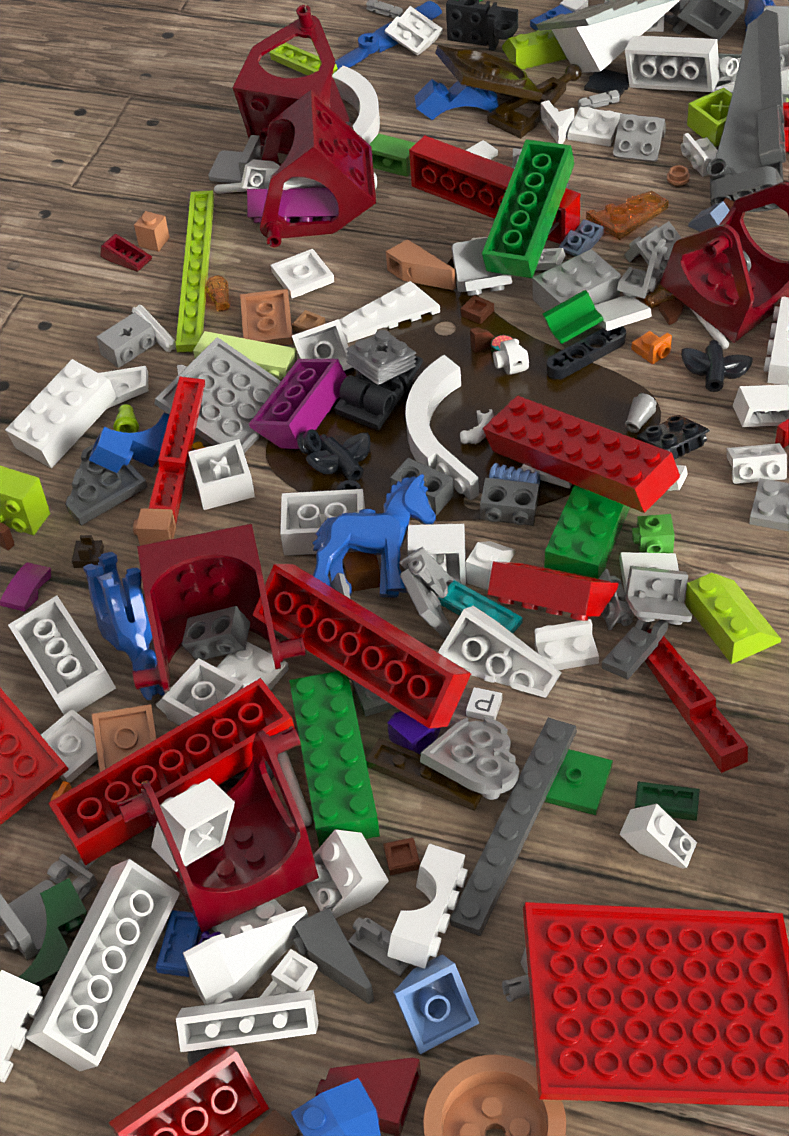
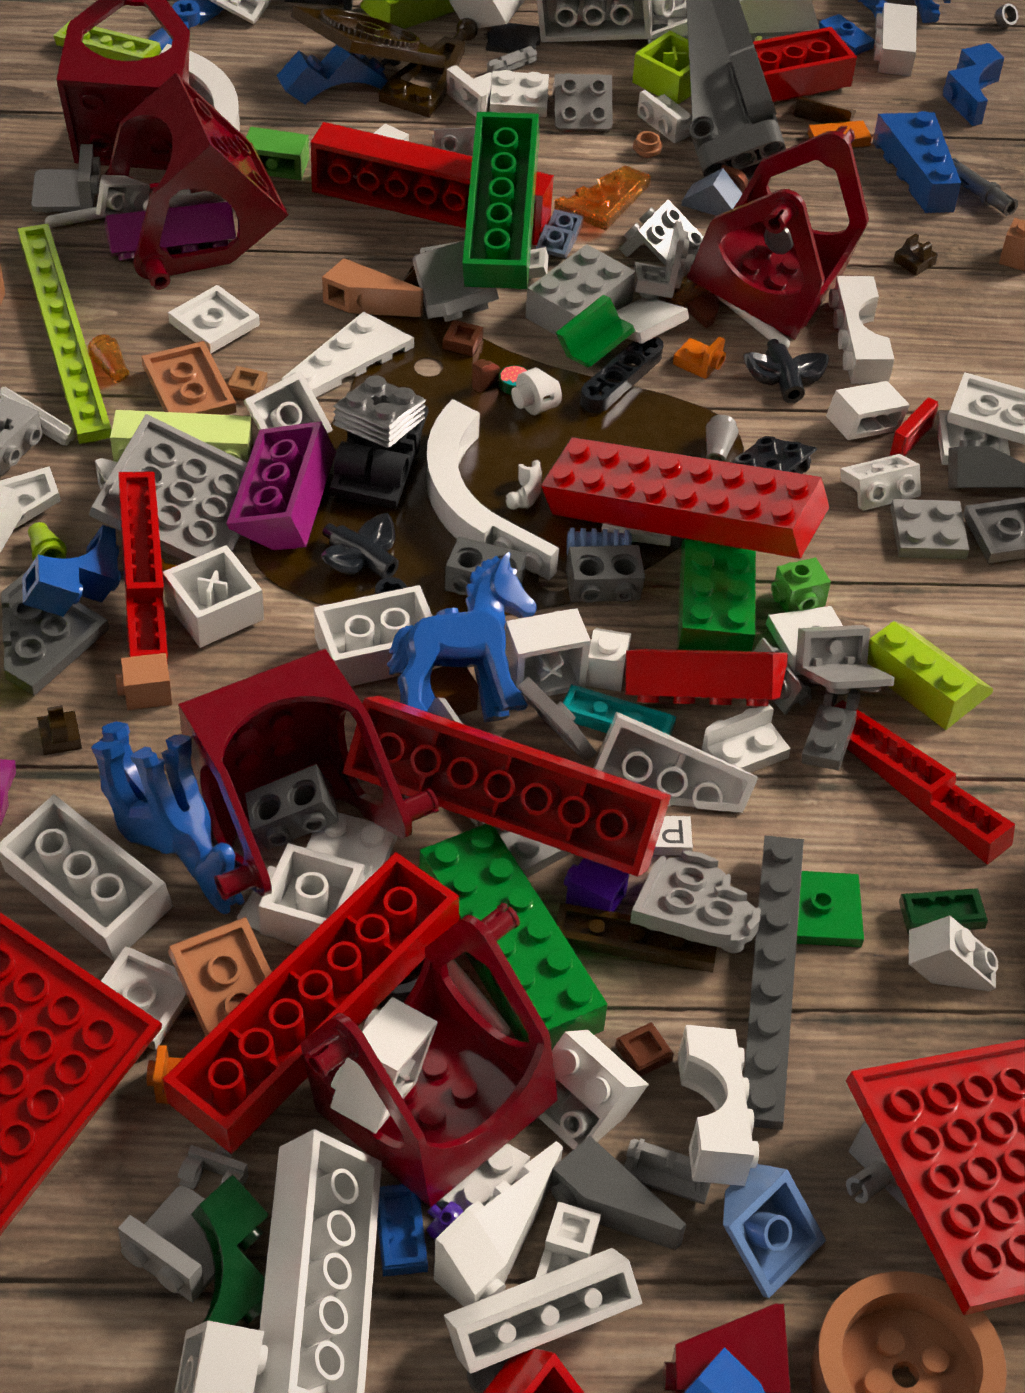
camera: 25 degrees left, 0 degrees up
black bush [297,429,322,455] -> none
light grey hinge [399,546,452,598] -> none

